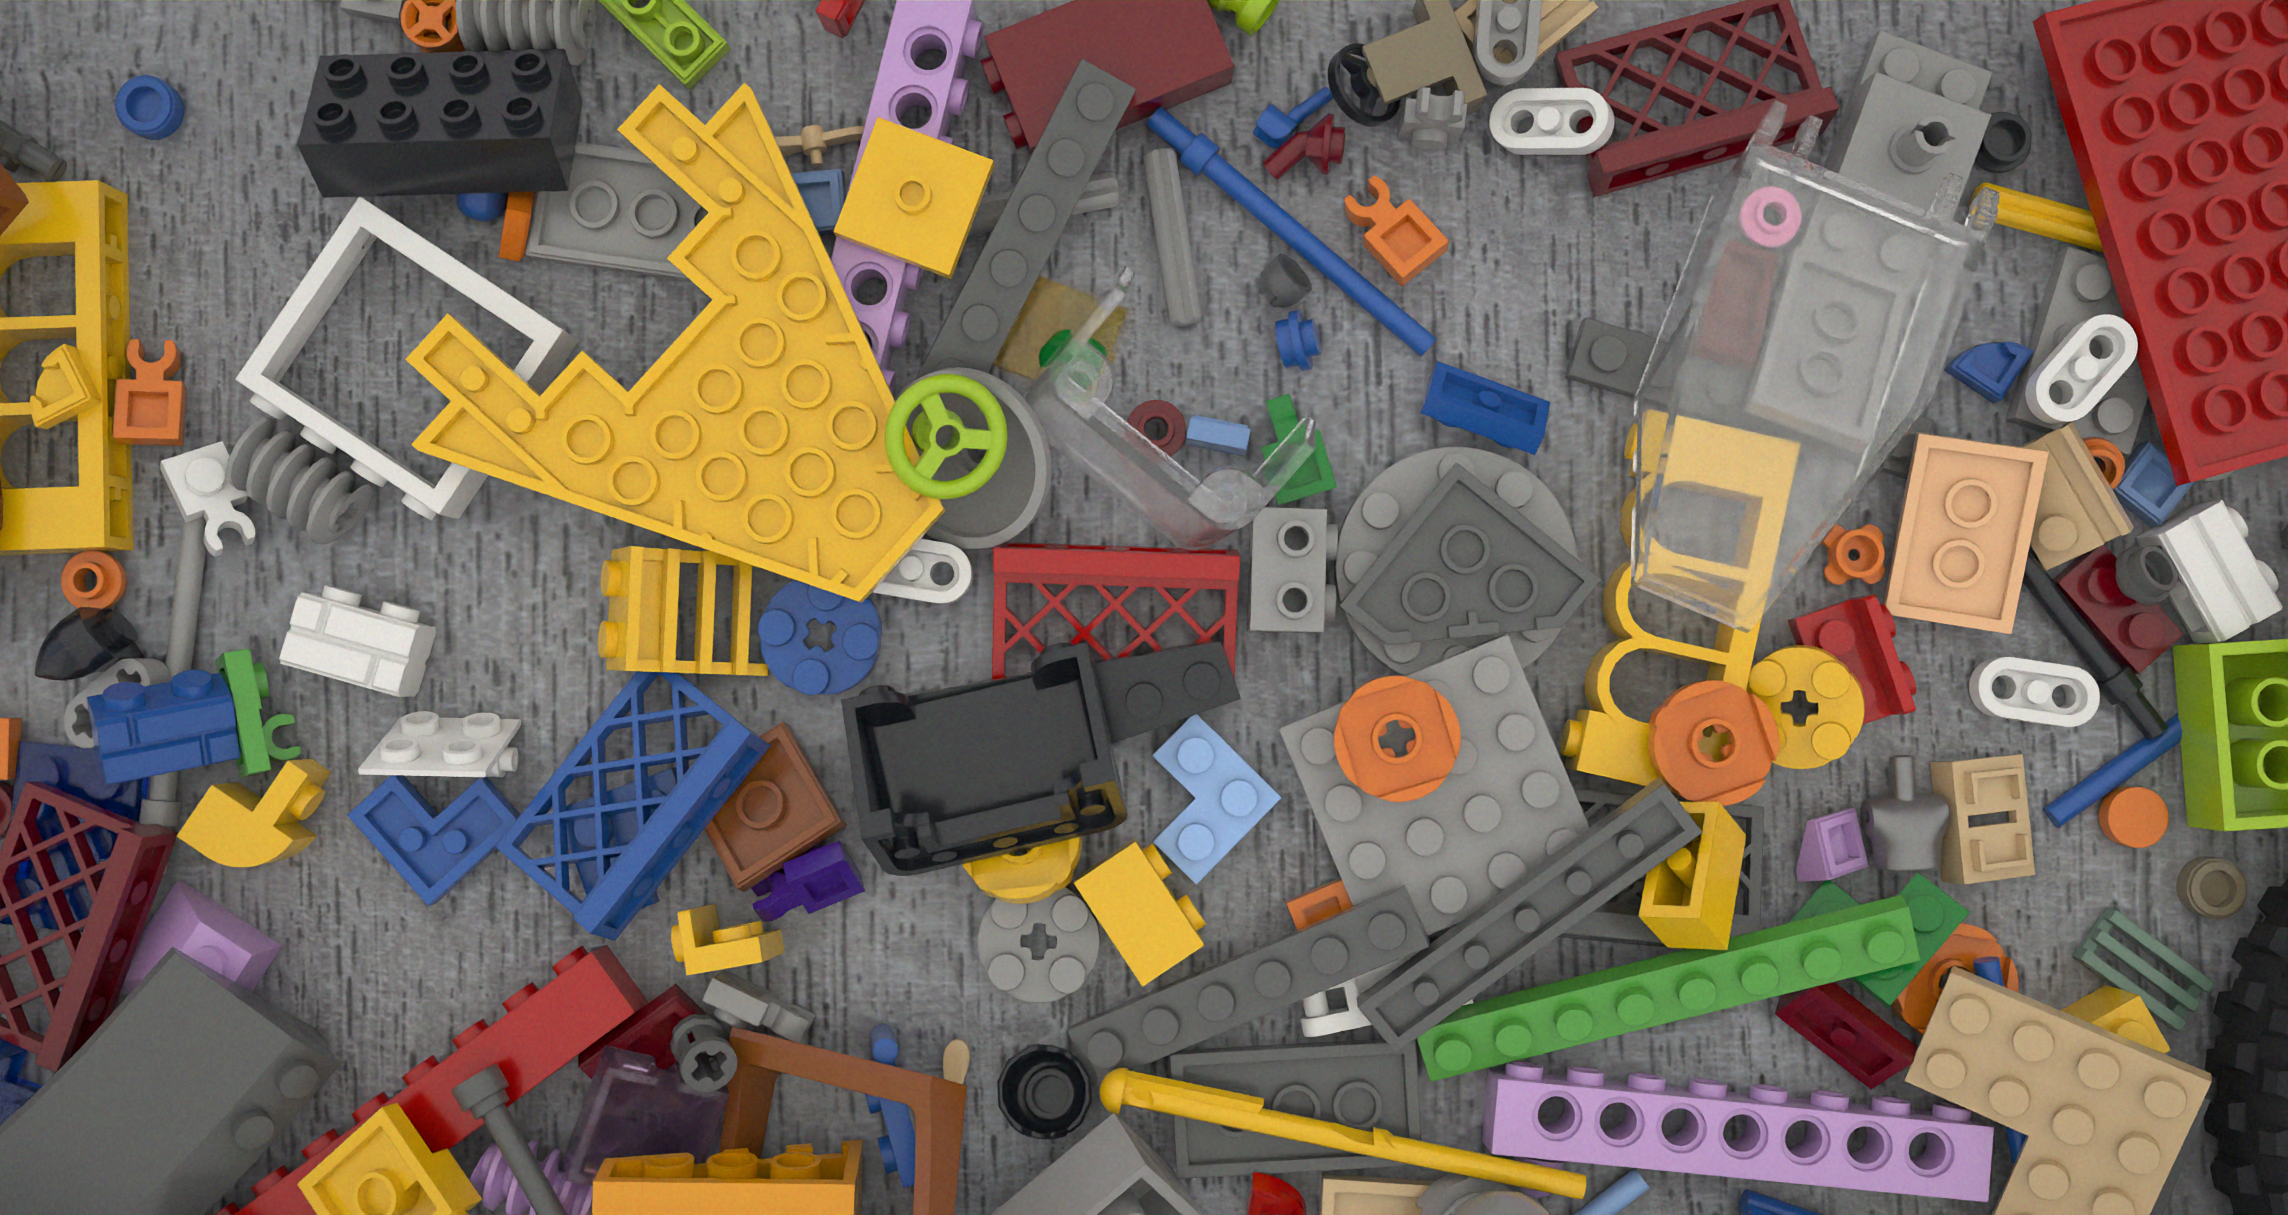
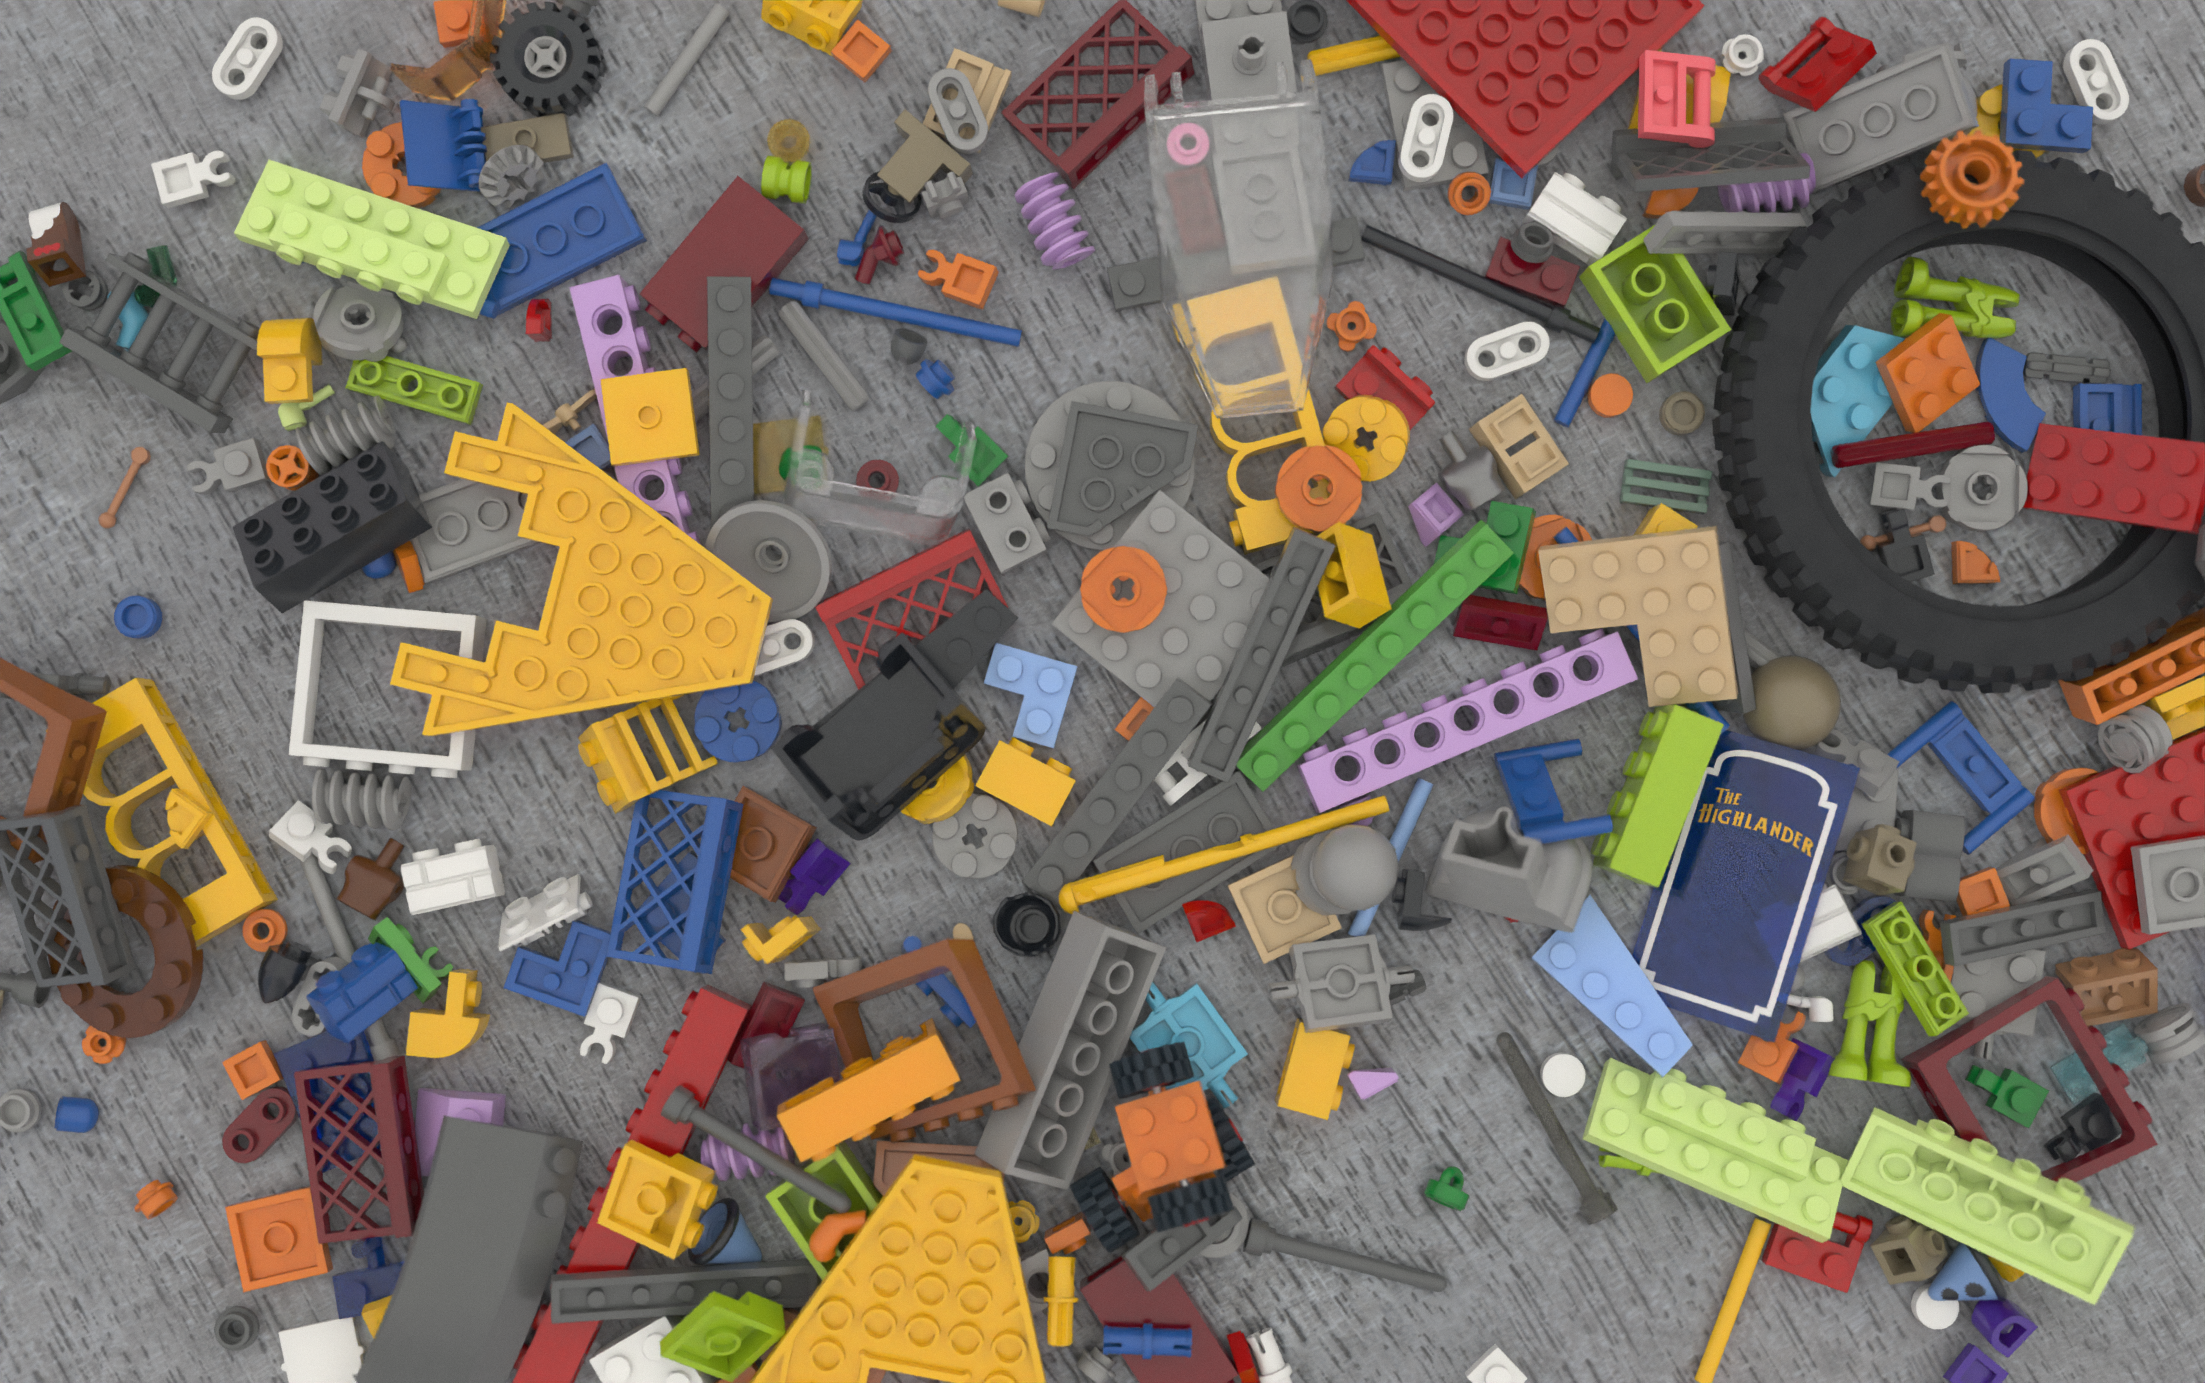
camera: 25 degrees left, 0 degrees up
orange plate [113,339,187,446] -> none
dark grey bush [670,1014,737,1092] -> none
lime piece [885,374,1008,499] -> none
medium blue tile [1185,415,1251,457] -> none
blue plate [1420,361,1550,455] -> none
white plate [1489,88,1614,155] -> none
light nougat plate [1883,432,2049,634] -> none
tan plate [2019,421,2134,571] -> none
none -> reddish brown piece [336,838,405,921]
none -> white plate [580,982,642,1064]
none -> lavender piece [1014,172,1095,270]

